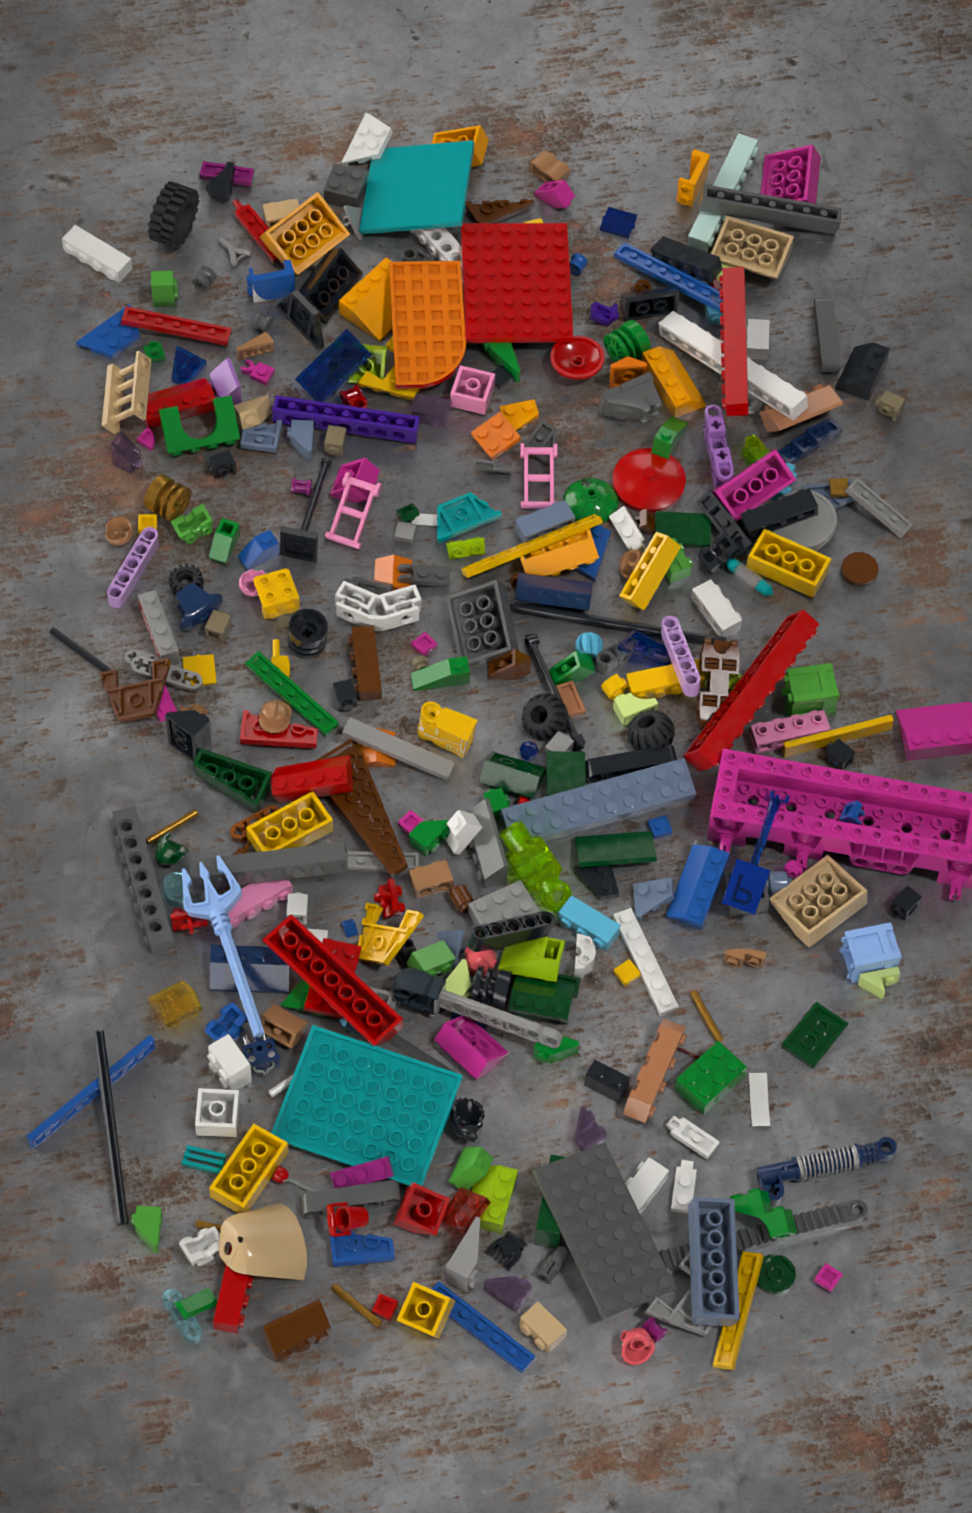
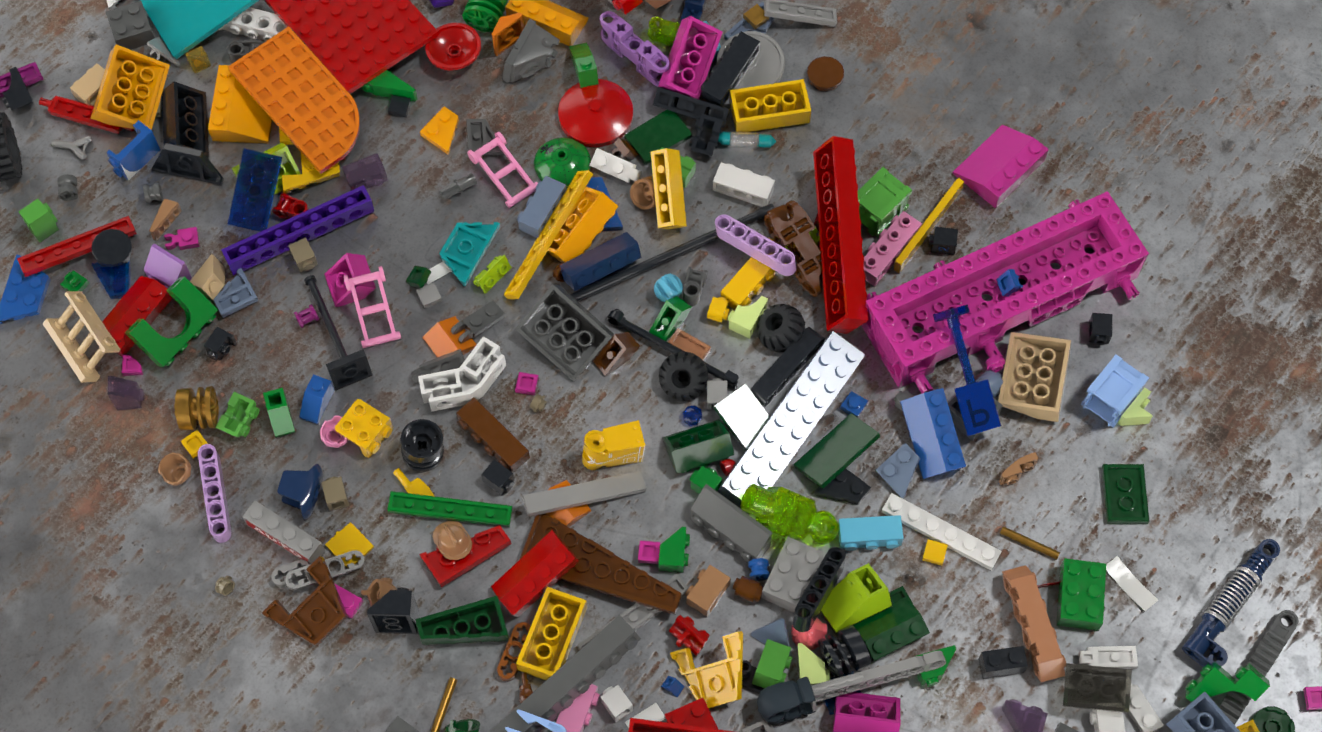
camera: 35 degrees left, 5 degrees up
black bar [49,627,111,672] -> none
black tyre [169,564,204,597] -> none
sand blue slope [287,420,314,461] -> none
green slope [411,656,470,691] -> none
white arch [446,810,483,855] -> none
bright pink brick [450,365,495,415] -> none
orange plate [471,412,522,461] -> none
white cylinder [574,934,596,979] -> none
clear blue wing [617,629,672,666] -> none
none -> black tile [92,229,132,267]
none -> clear yellow slope [185,46,211,73]
none -> dark tan plate [215,576,235,596]
none -> blue wheel [748,558,770,581]
none -> clear smoke slope [1063,663,1132,713]

